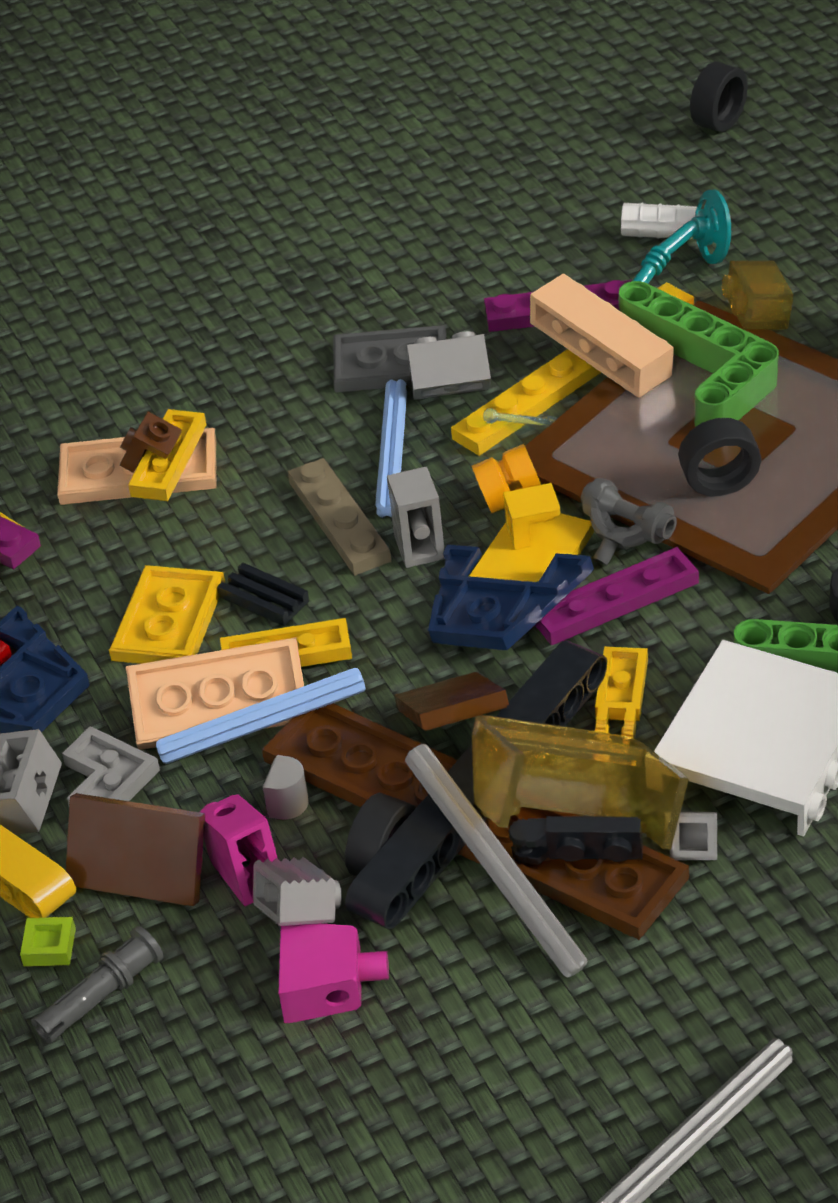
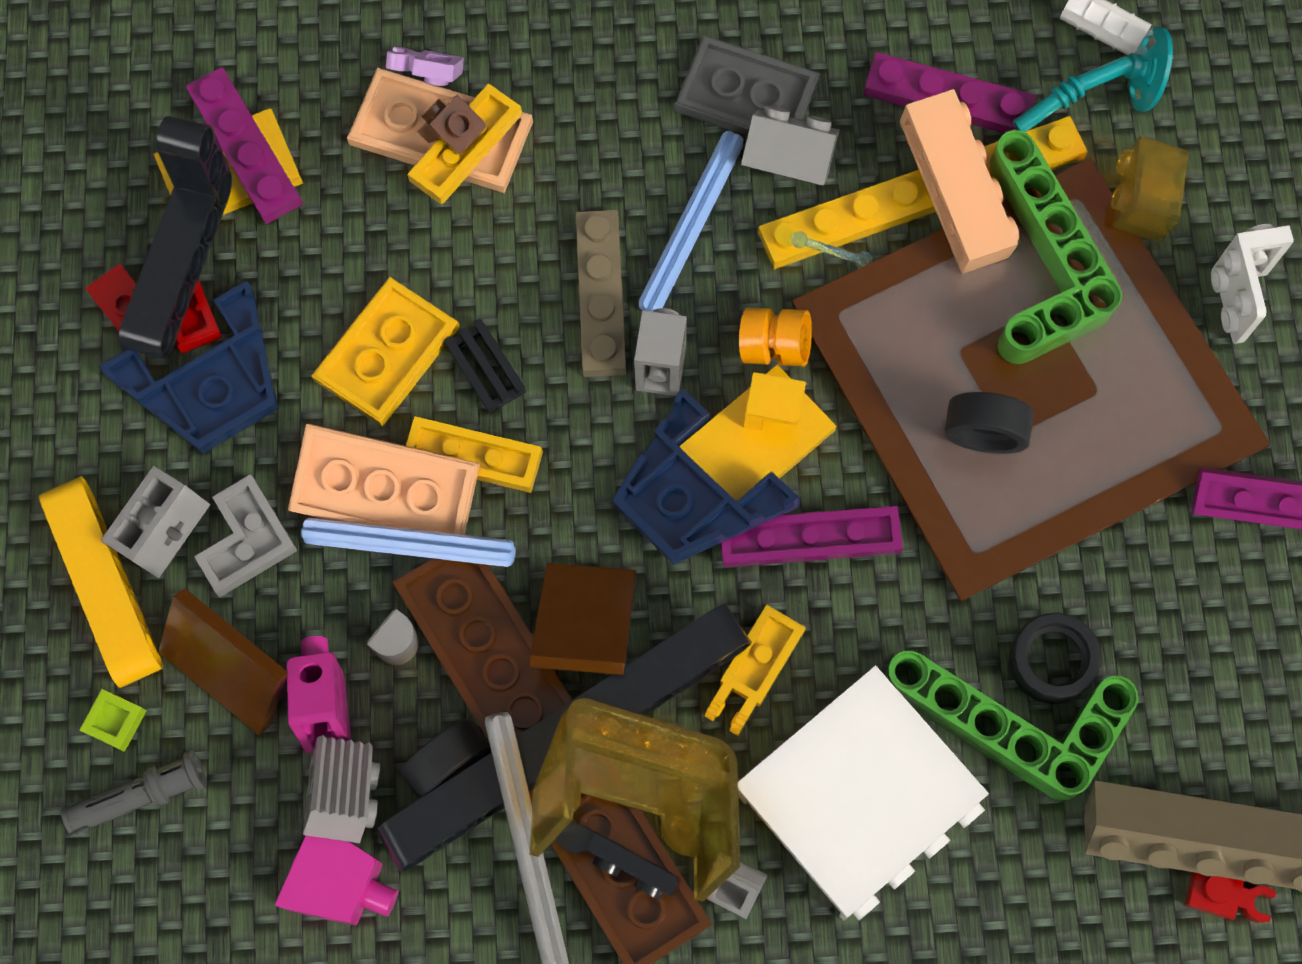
camera: 20 degrees right, 30 degrees up
dark grey piece [581,477,677,566] -> none
none -> lavender plate [386,46,464,86]

